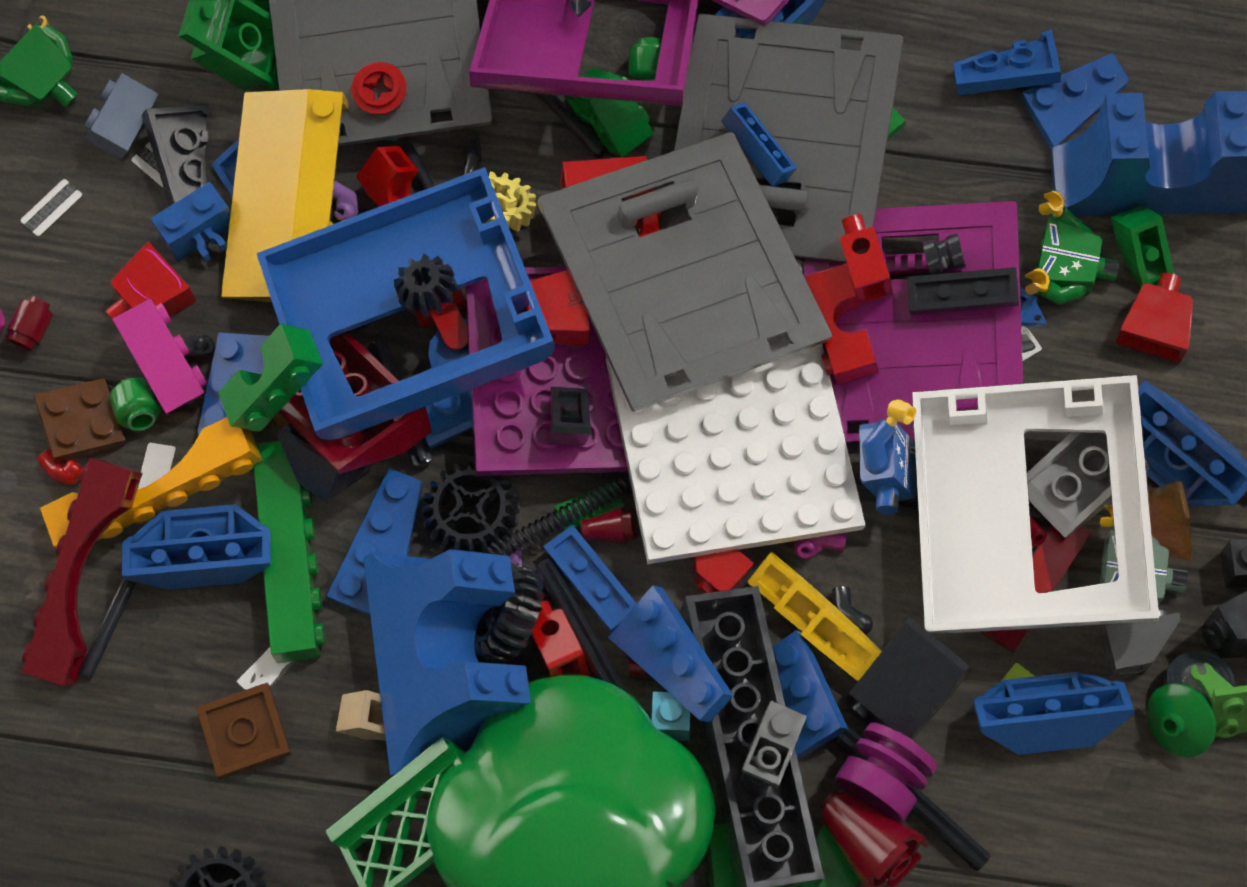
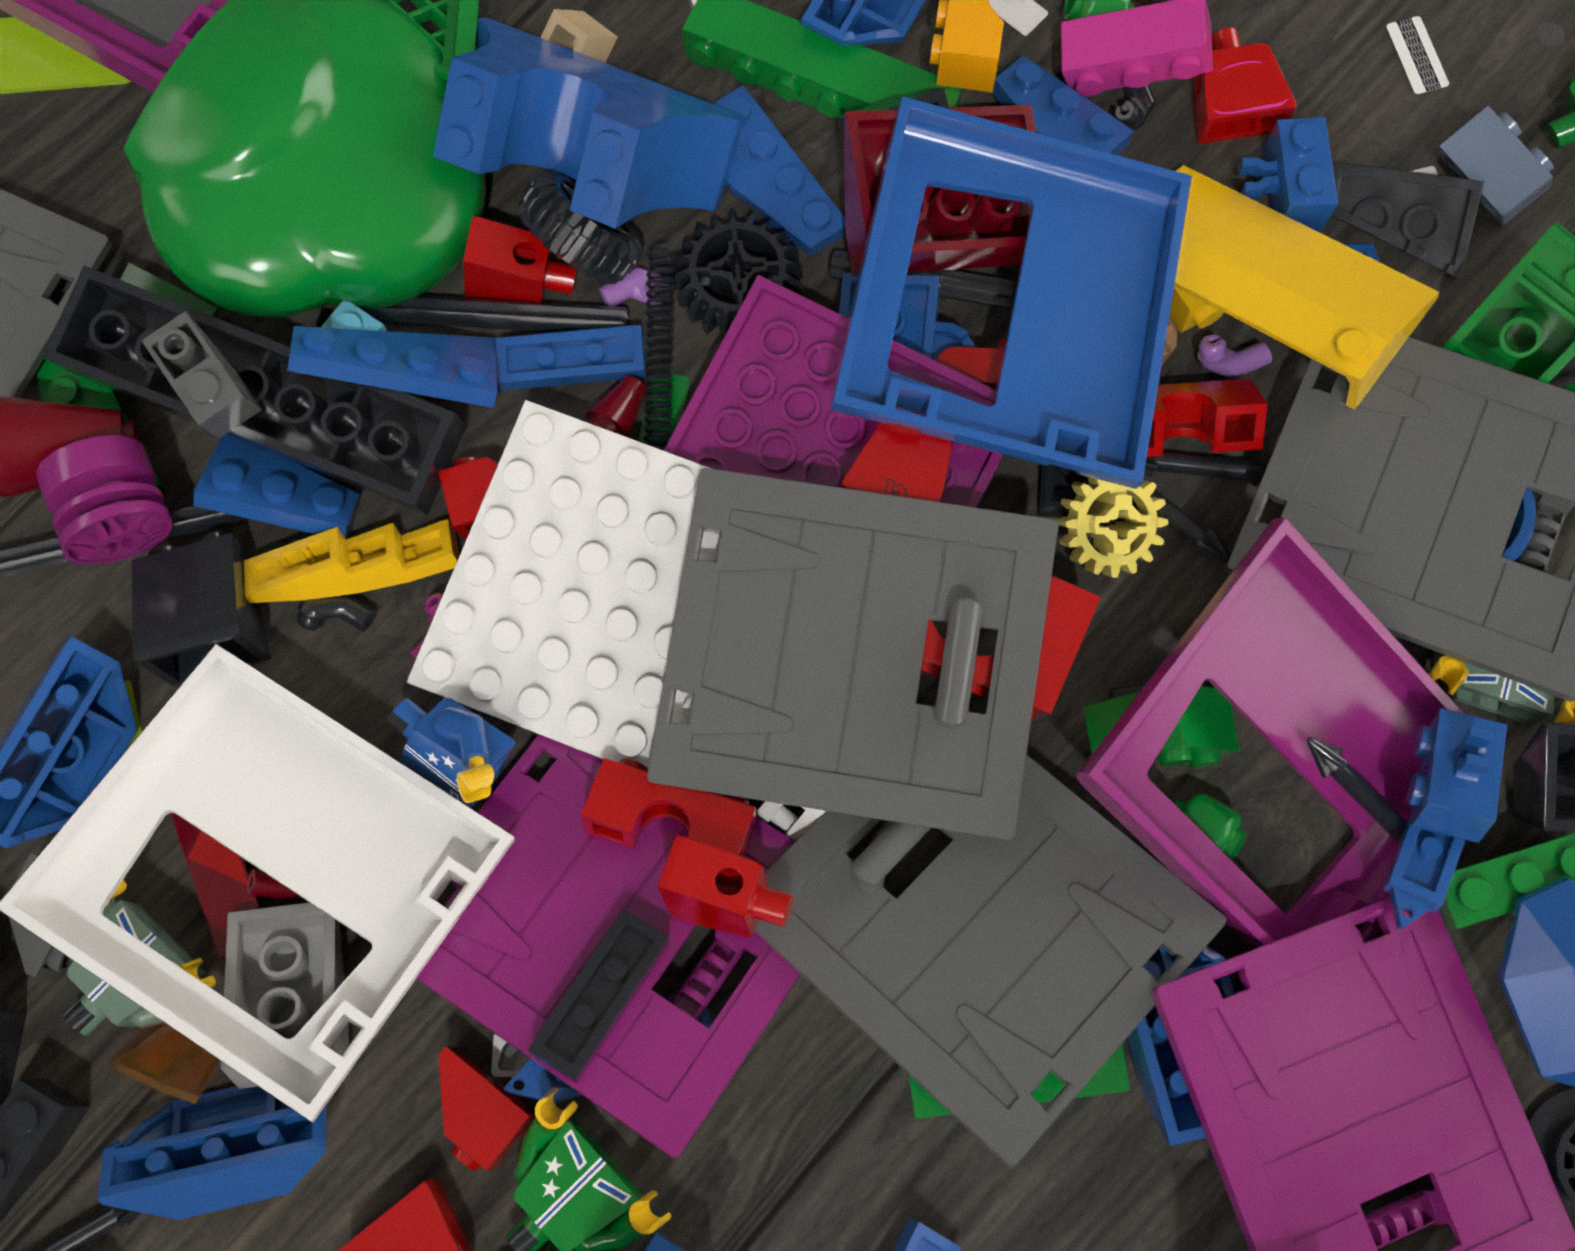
camera: 120 degrees right, 5 degrees up
green arch [218,324,323,432] -> none
red gear [351,62,407,116] -> none
black gear [394,253,457,318] -> none
black slope [548,387,591,446] -> none
blue piece [721,102,797,187] -> none
black wheel [922,233,966,275] -> none
none -> red slope [438,1046,536,1172]

